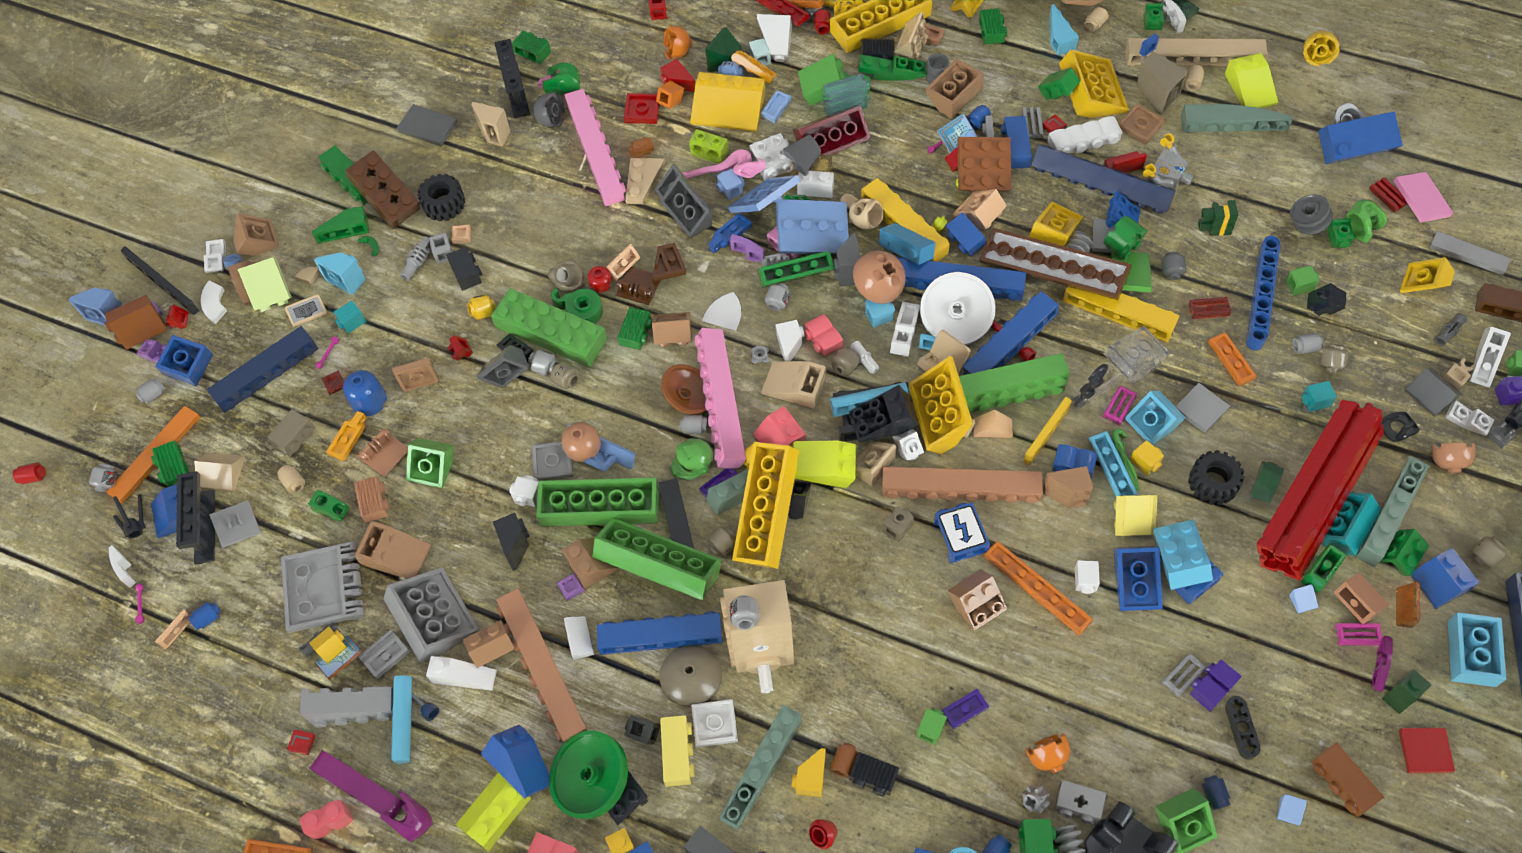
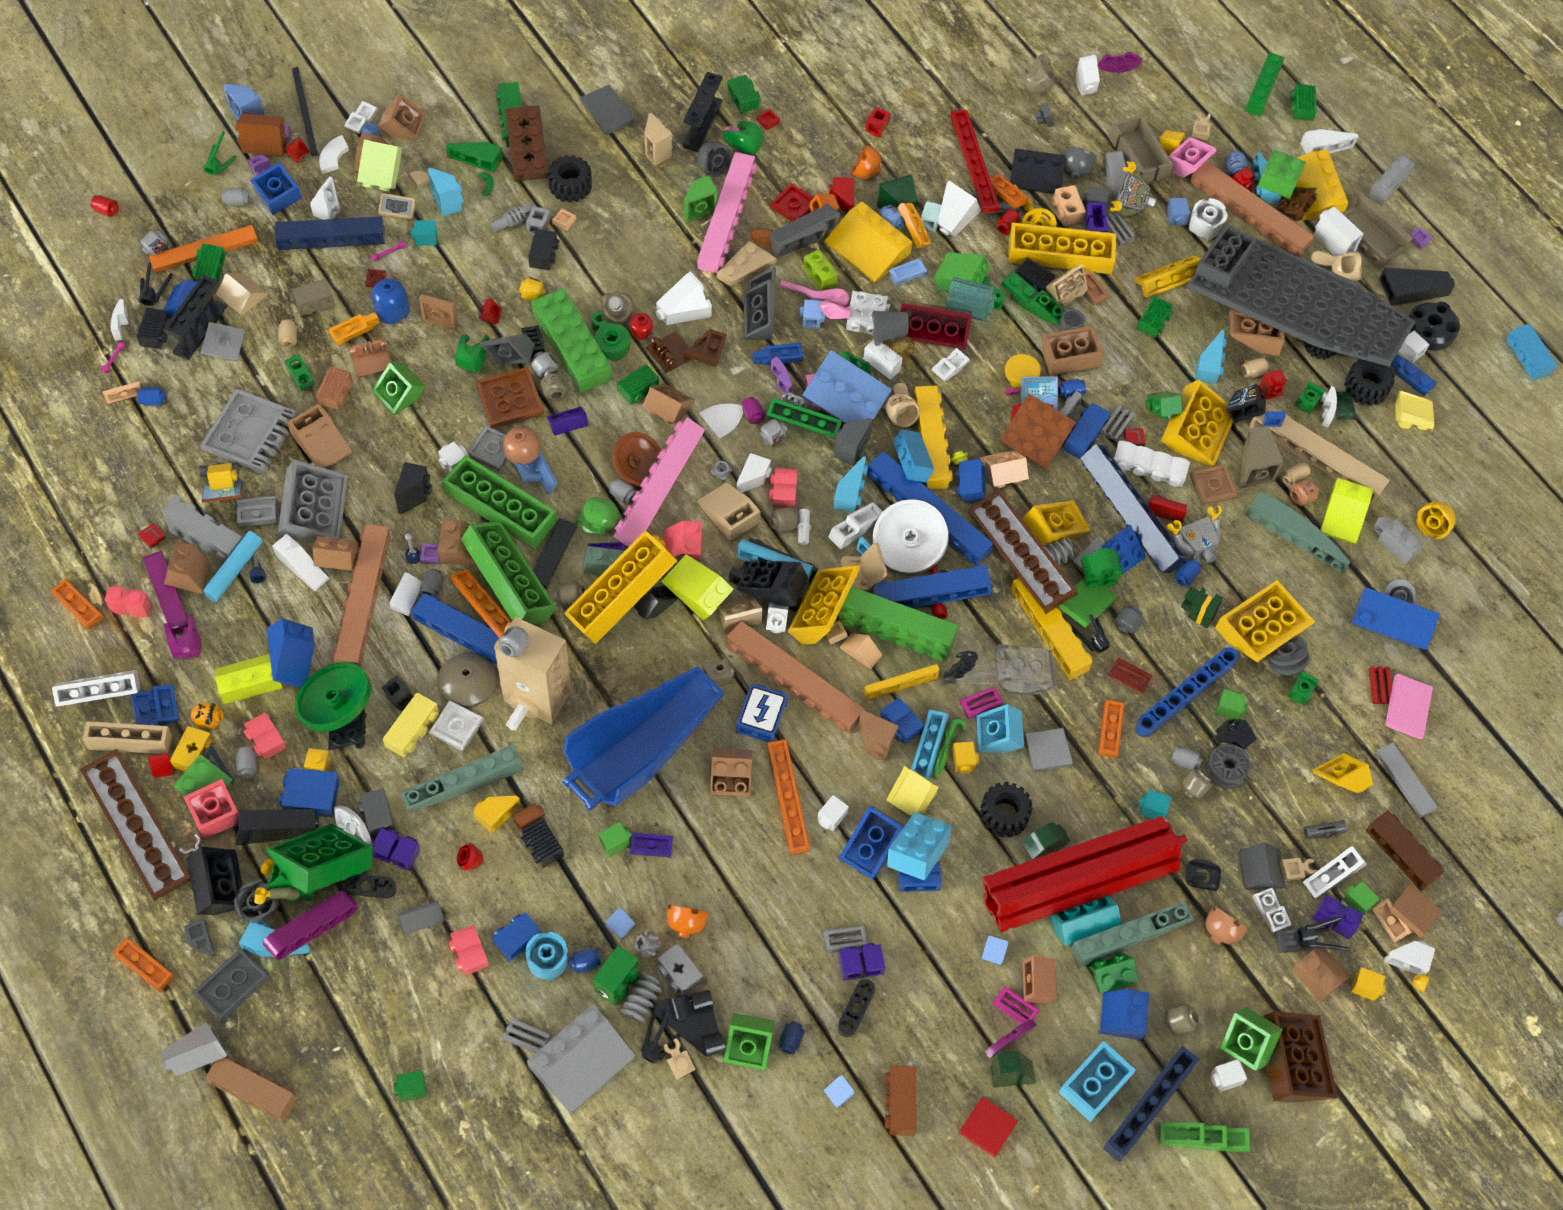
camera: 25 degrees right, 0 degrees up
light nougat slope [606,244,641,281] -> none
medium blue plate [728,175,800,213] -> none
nougat piece [853,251,906,304] -> none
green brick [1301,544,1346,593] -> none
bright green helmet [1345,199,1387,243] -> none
clear orange slope [1396,582,1420,628] -> none
none -> black brick [137,308,172,349]
none -> medium nougat slope [164,541,210,595]
none -> green plant [203,131,237,176]
none -> white slope [310,177,340,220]
none -> dark blue hinge [405,533,421,564]
none -> dark grey brick [420,569,444,596]
none -> orange tile [450,569,512,638]
none -> green helmet [455,334,490,374]
none -> dark orange plate [475,367,544,428]
none -> dark purple slope [547,407,588,435]
none -> blue windscreen [562,666,724,811]
none -> light blue slope [606,907,636,940]
none -> white slope [656,271,712,325]
none -> bright green slope [684,176,717,224]
none -> magenta brick [742,397,766,424]
none -> red tile [756,109,780,131]
none -> dark grey slope [769,204,840,258]
none -> white slope [931,348,970,382]
none -> yellow tile [1005,354,1041,388]
none -> black plant [1069,614,1111,653]
none -> blue brick [1175,559,1201,586]
none -> dark grey wheel [1206,744,1251,789]
none -> yellow slope [1215,580,1315,662]
none -> black torso [1226,383,1266,423]
none -> red brick [1260,369,1287,400]
none -> nougat head [1290,479,1319,506]
none -> light grey brick [1373,517,1424,565]

